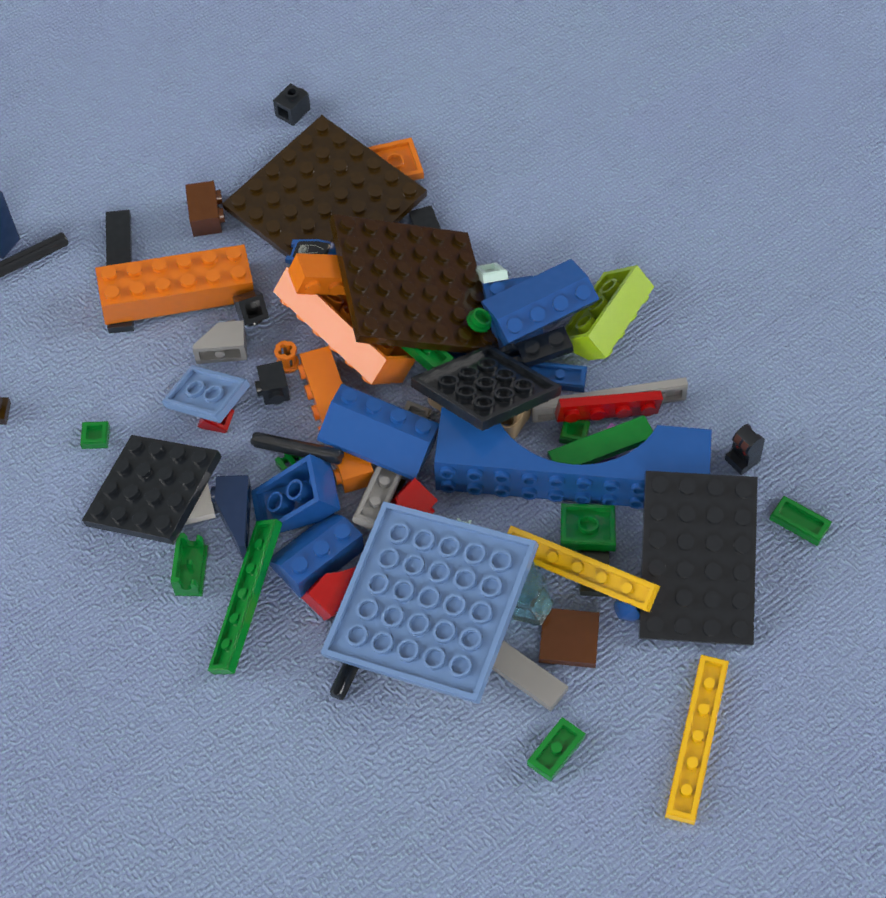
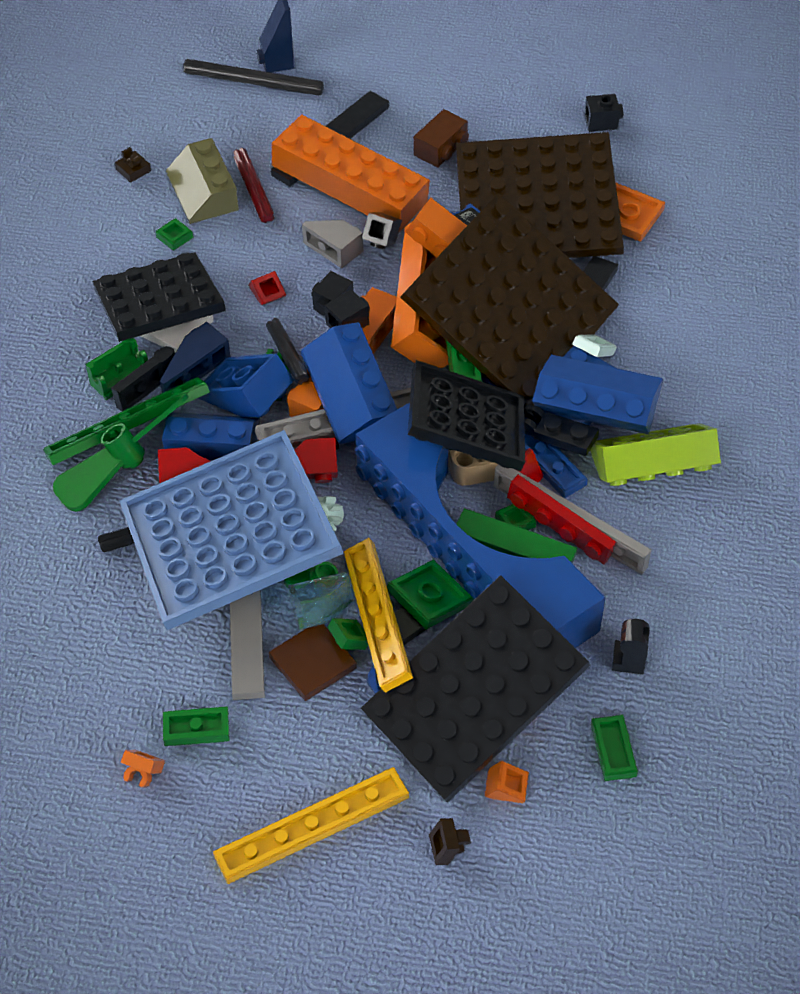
camera: 45 degrees right, 5 degrees down
medium blue tile [162,365,250,423] -> none
orange bush [274,340,299,374] -> none
green plate [466,308,492,333] -> none
none -> green piece [53,394,190,512]
none -> black hinge [111,346,175,411]
none -> orange tile [120,750,165,787]
none -> olive slope [166,138,239,224]
none -> dark red axle [233,148,274,223]
none -> black brick [325,290,370,328]
none -> green plate [327,618,368,650]
none -> dark brown tile [429,818,471,865]
none -> orange slope [485,760,529,803]

